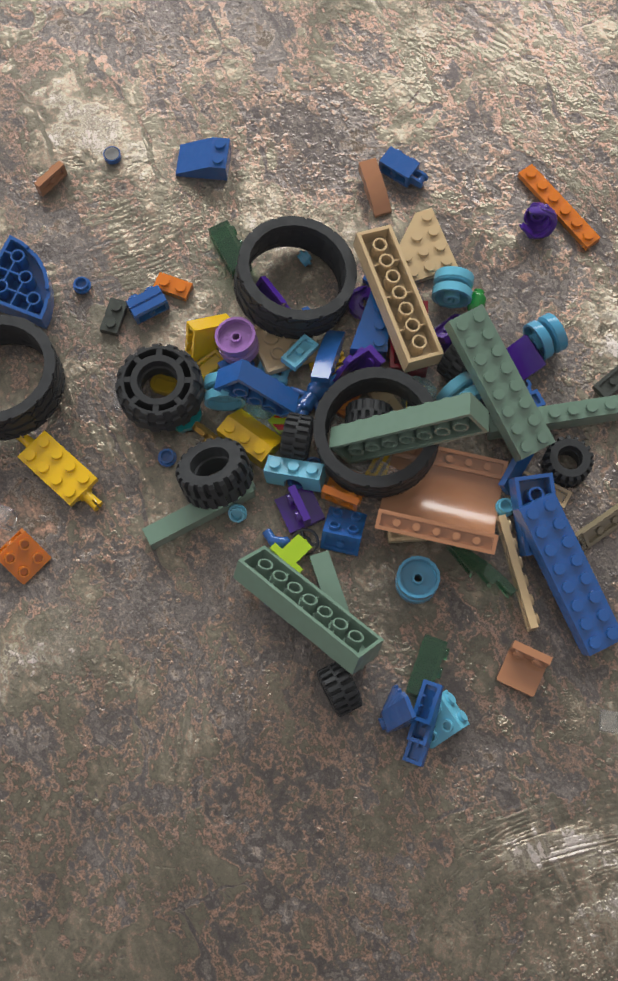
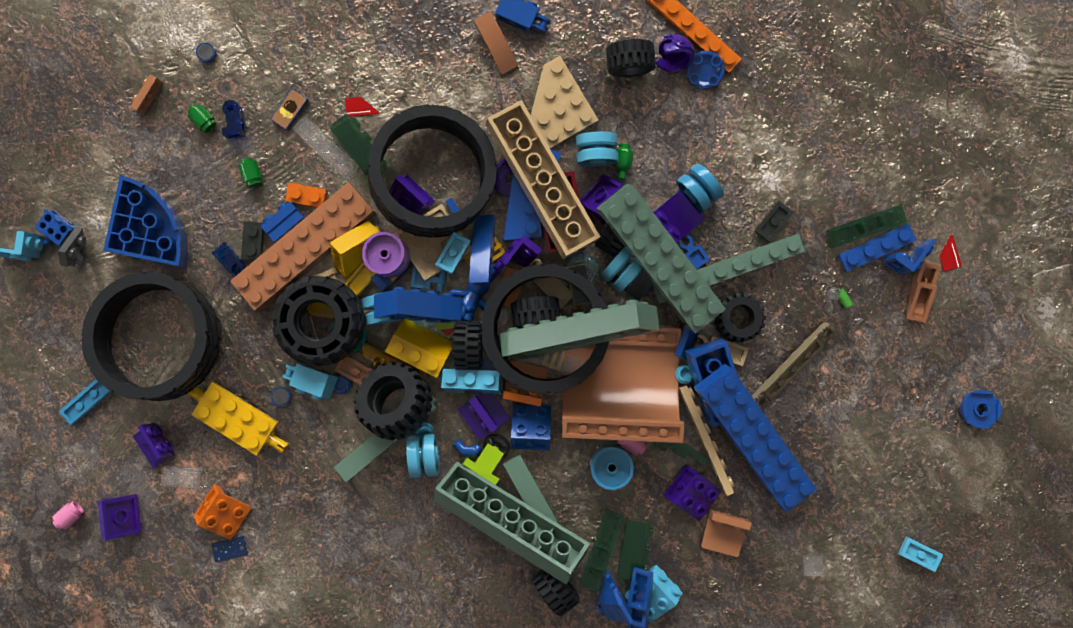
camera: 10 degrees left, 15 degrees up
blue plate [73,276,91,294] -> none
blue slope [176,137,232,180] -> none
dark azure plate [297,250,312,267] -> none
none -> green brick [187,104,216,133]
none -> dark blue sticker [211,536,248,562]
none -> clear blue leg [212,242,247,277]
none -> clear blue leg [222,100,246,139]
none -> nougat brick [230,181,376,312]
none -> green brick [238,158,262,187]
none -> tile [270,88,309,131]
none -> flat silver tile [271,387,291,406]
none -> medium azure brick [282,363,338,401]
none -> clear tile [292,115,360,181]
none -> nougat plate [334,356,372,385]
none -> red sticker [345,97,379,117]
none -> medium azure wheel [406,434,440,479]
none -> clear green slope [578,509,624,592]
none -> black tyre [606,39,656,77]
none -> bright pink brick [617,440,647,456]
none -> dark purple bracket [664,465,721,521]
none -> blue dish [687,51,725,89]

